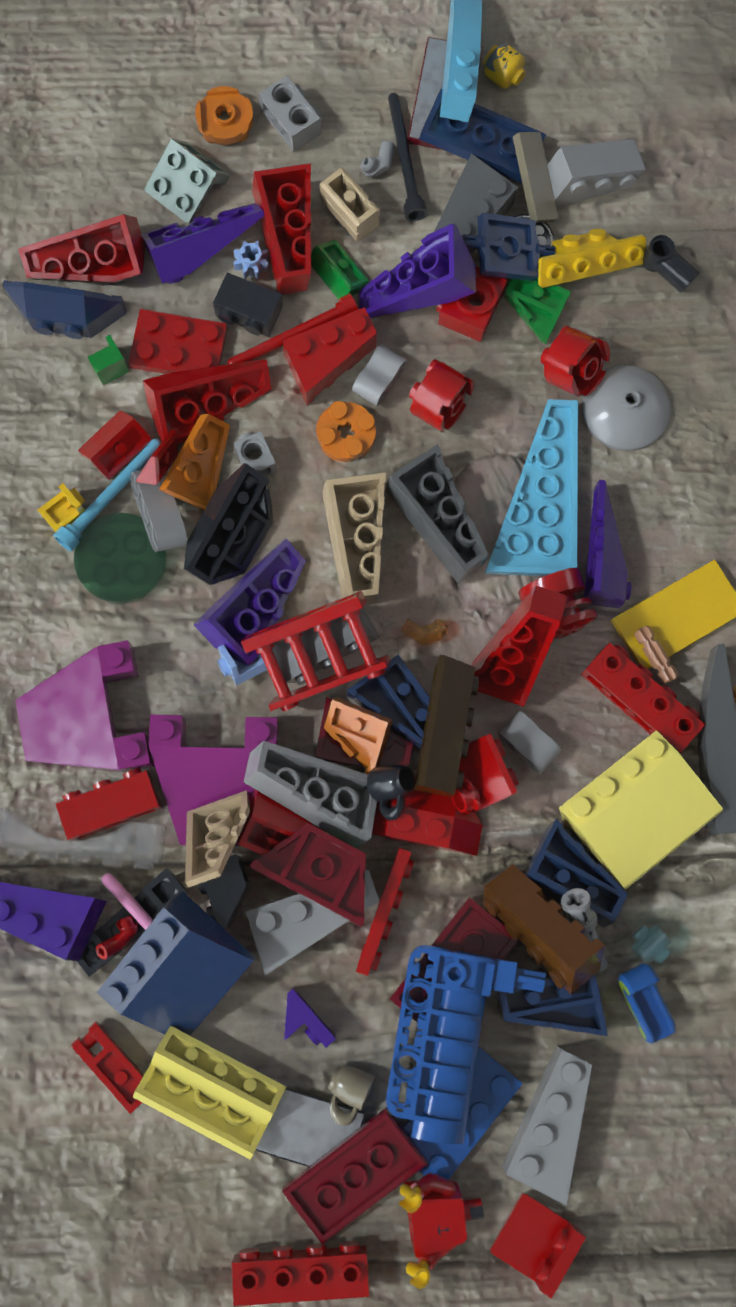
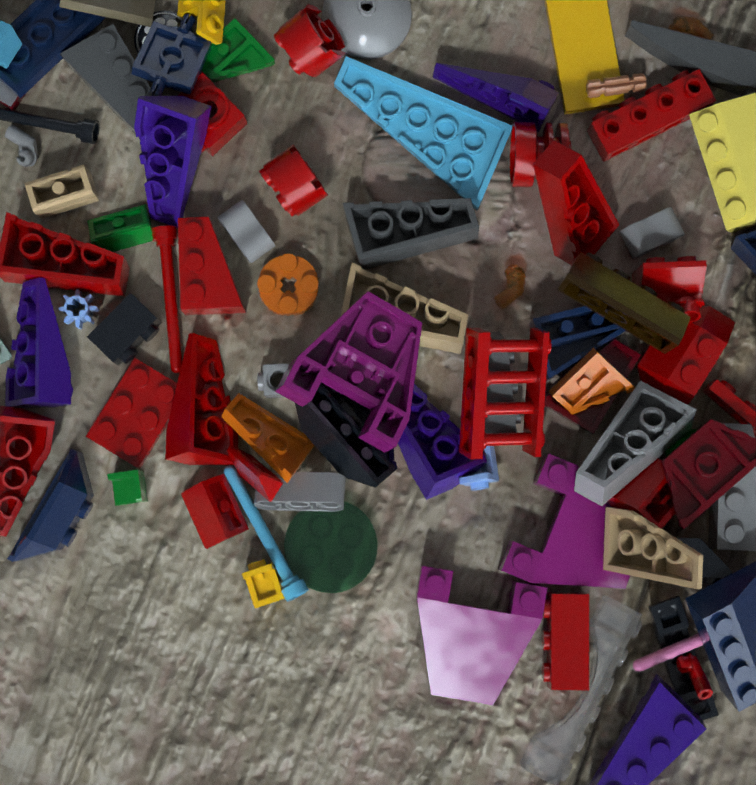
camera: 65 degrees left, 5 degrees up
black piece [367,765,415,821] -> none
none -> magenta wedge [275,291,422,452]

